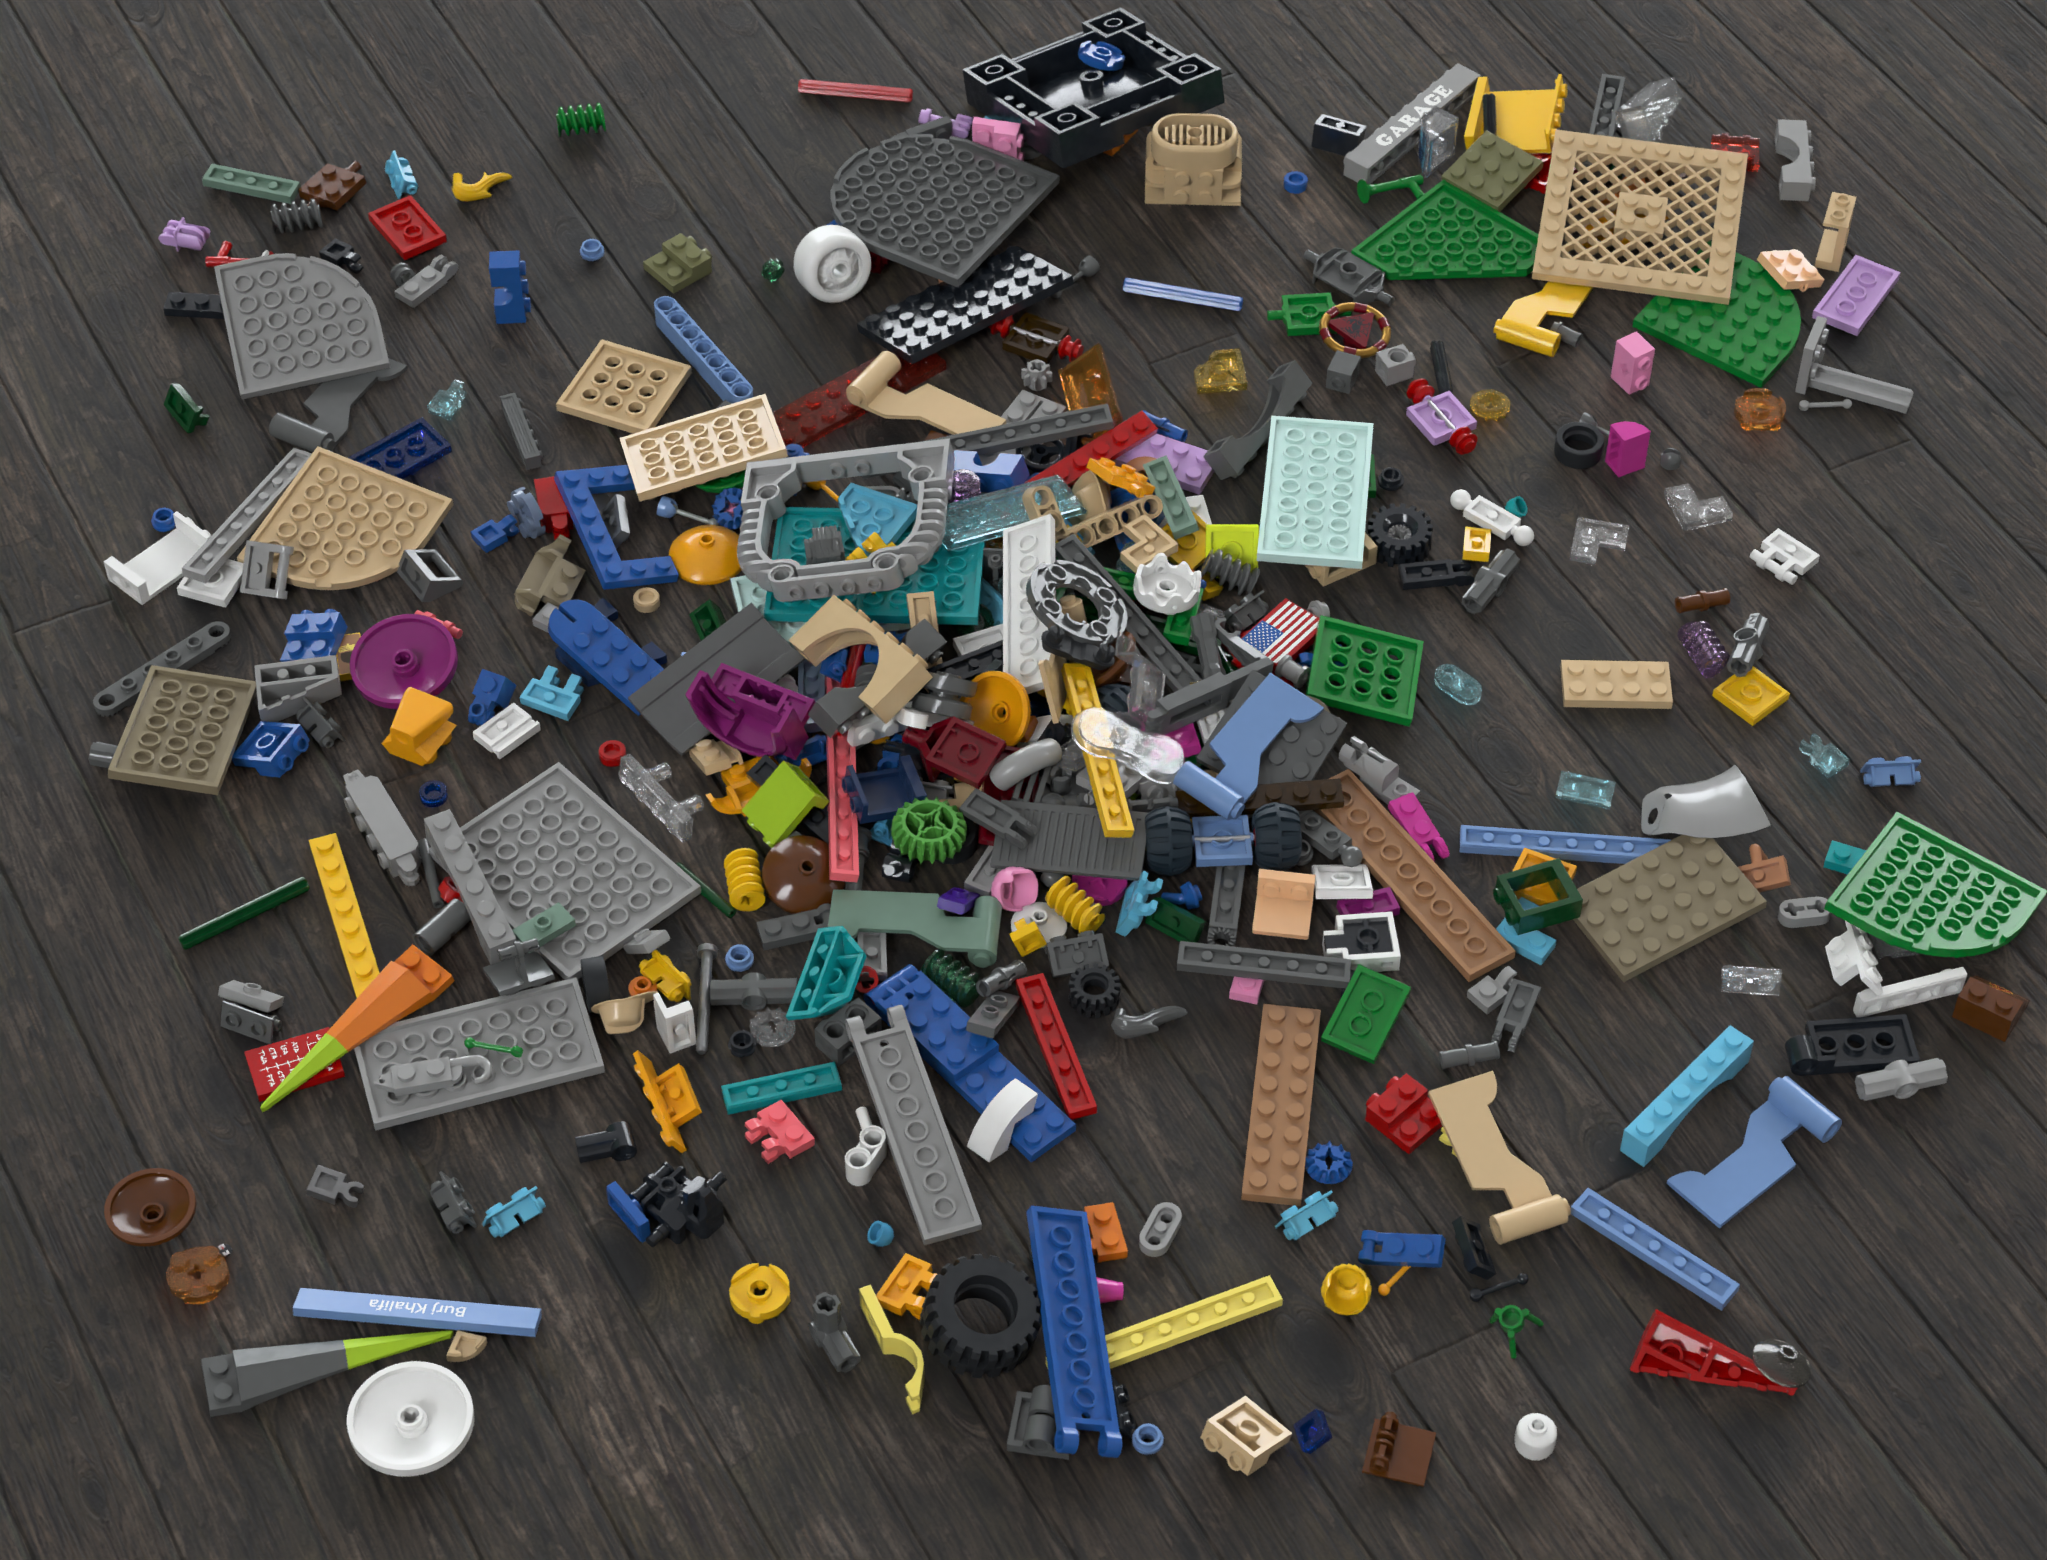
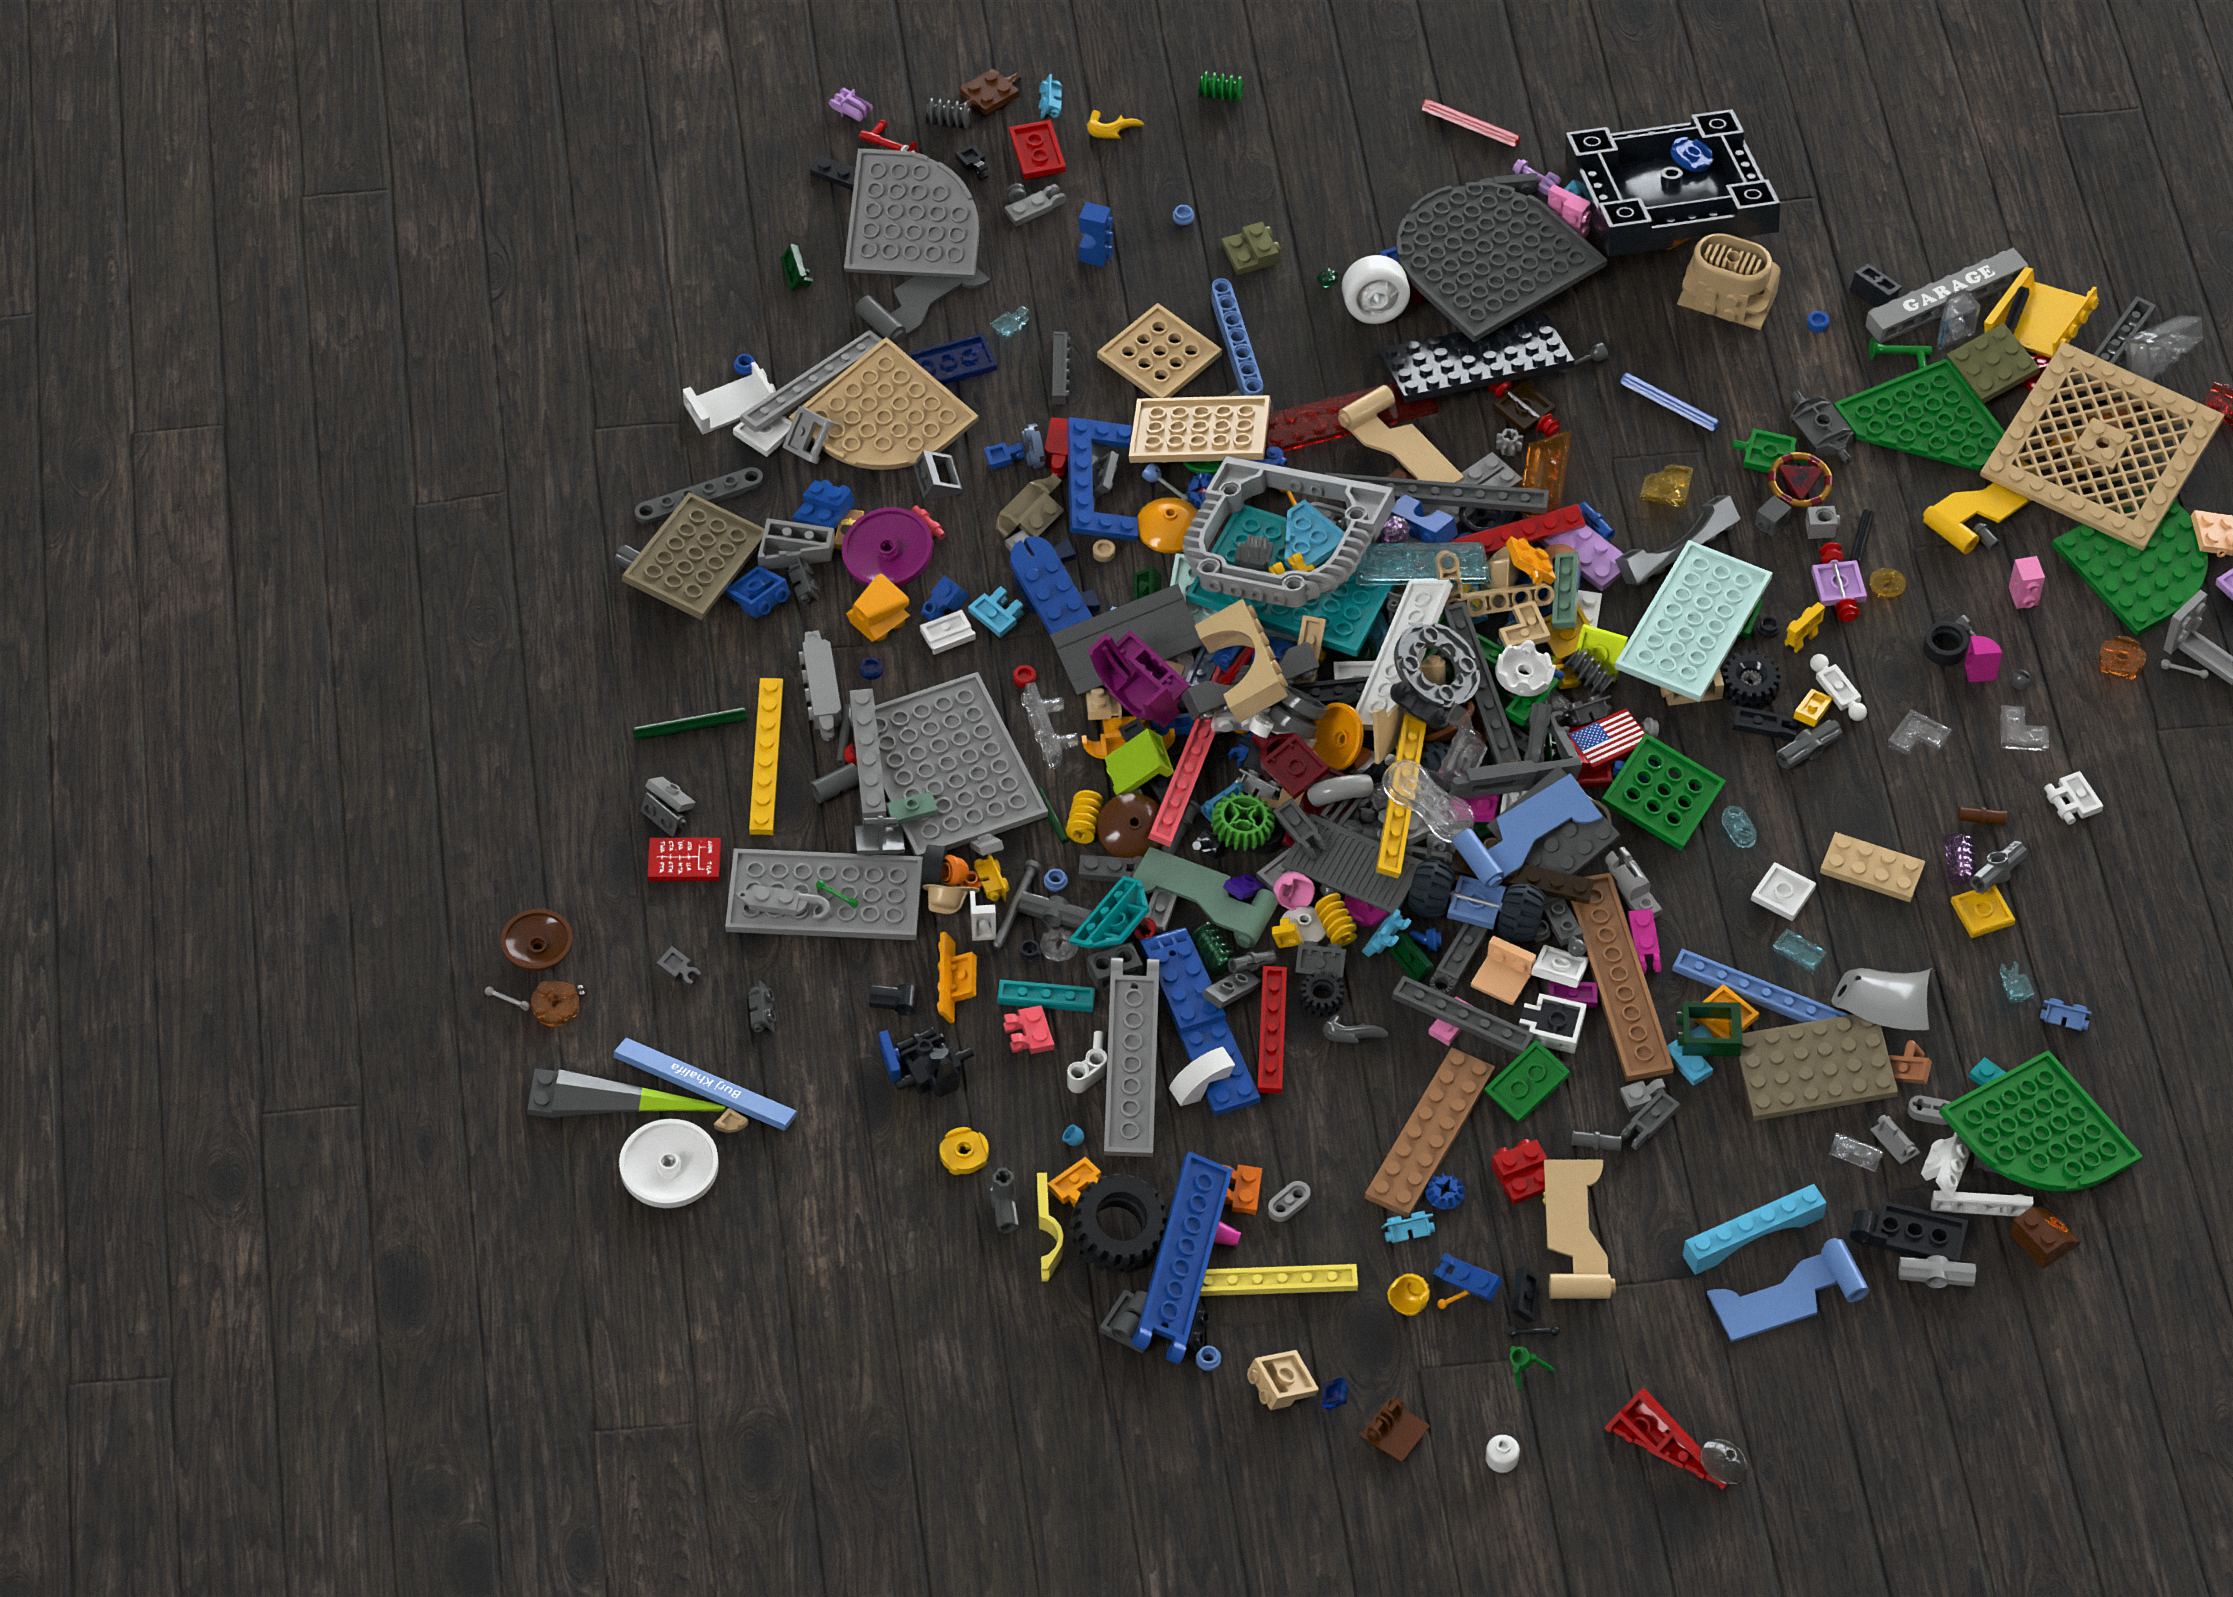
camera: 20 degrees right, 5 degrees up
sand green plate [202,164,301,204] -> none
orange plate [260,944,454,1112] -> none
medium azure hinge [482,1186,546,1238] -> none
dark blue panel [842,755,927,824] -> none
light grey bush [1275,655,1310,689] -> none
teal hinge [1505,496,1527,518] -> none
medium blue plate [1571,1188,1740,1311] -> none
none -> light grey hinge [485,987,530,1011]
none -> orange cone [941,855,969,887]
none -> white plate [1751,862,1816,921]
none -> yellow plate [1784,602,1825,653]
none -> light grey hinge [1870,1115,1920,1165]

